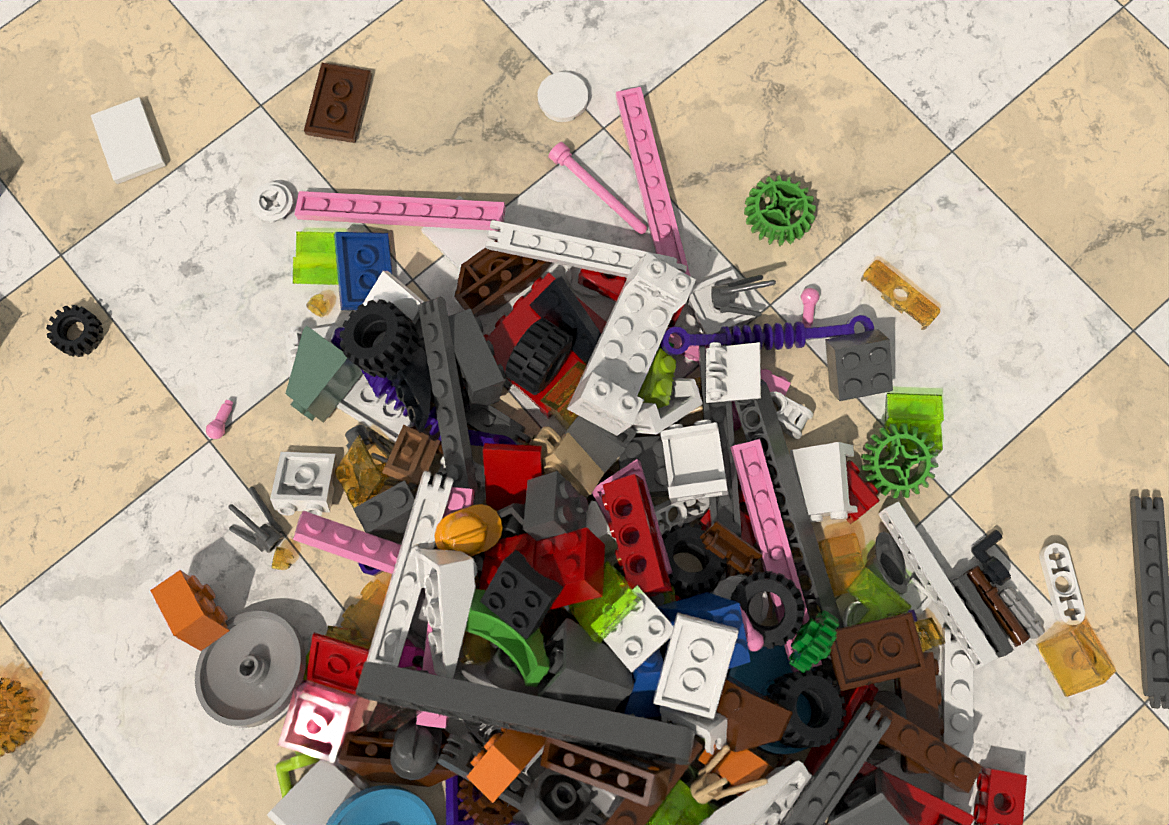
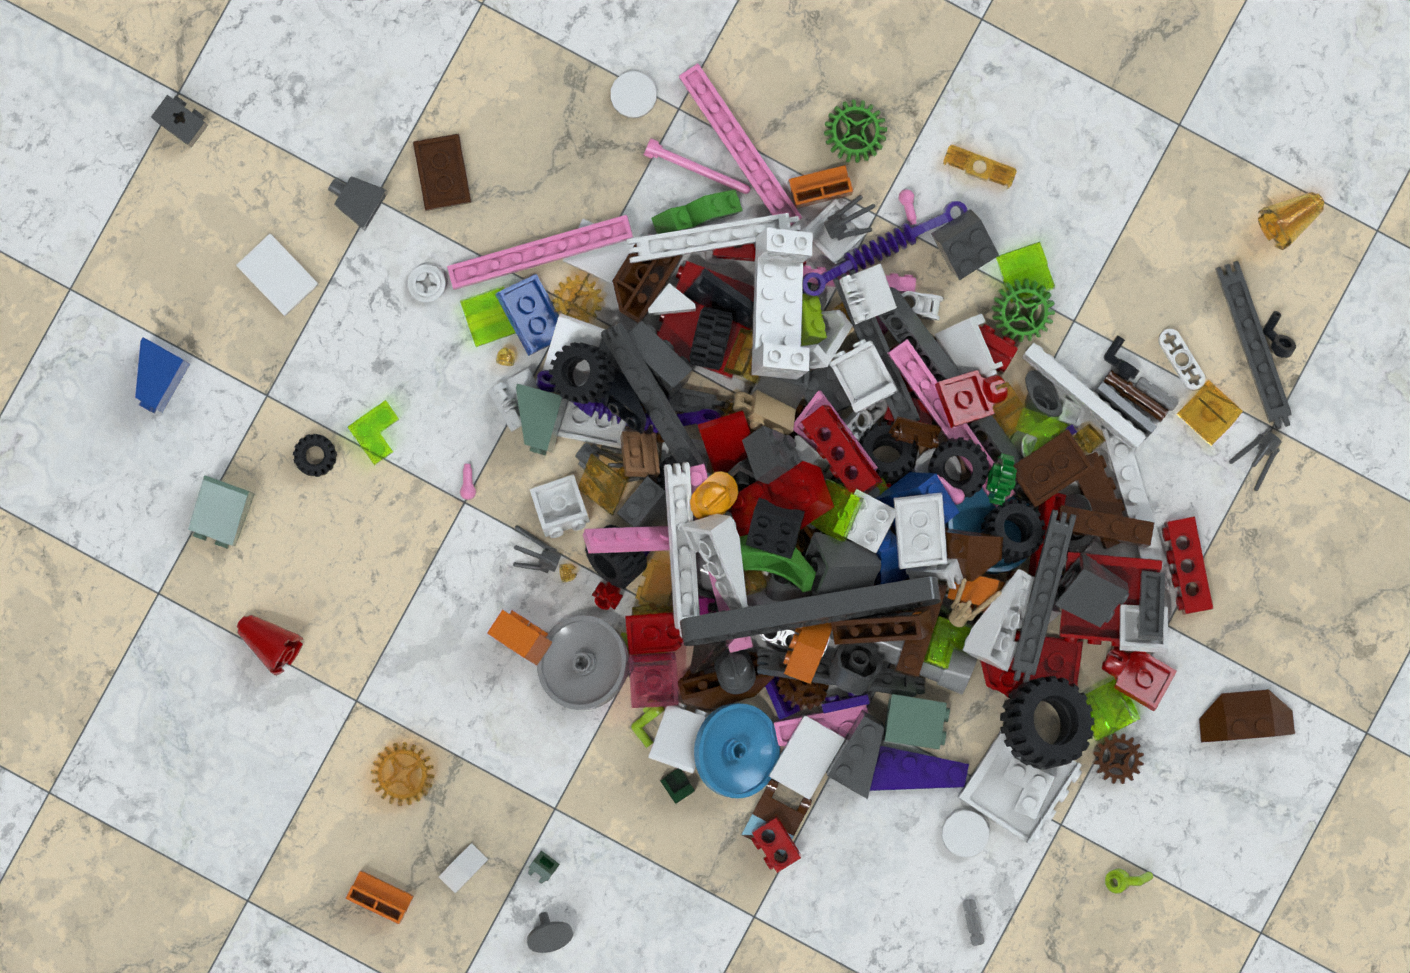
camera: 25 degrees left, 10 degrees up
none -> dark grey torso [328,176,388,231]
none -> clear neon green plate [348,400,400,466]
none -> clear yellow gear [552,275,603,323]
none -> black tyre [585,524,647,588]
none -> red gear [592,582,623,610]
none -> white slope [648,283,696,316]
none -> bright green arch [651,189,743,234]
none -> orange piece [788,165,853,209]
none -> plate [935,370,1008,428]
none -> dark grey plant [1229,431,1282,491]

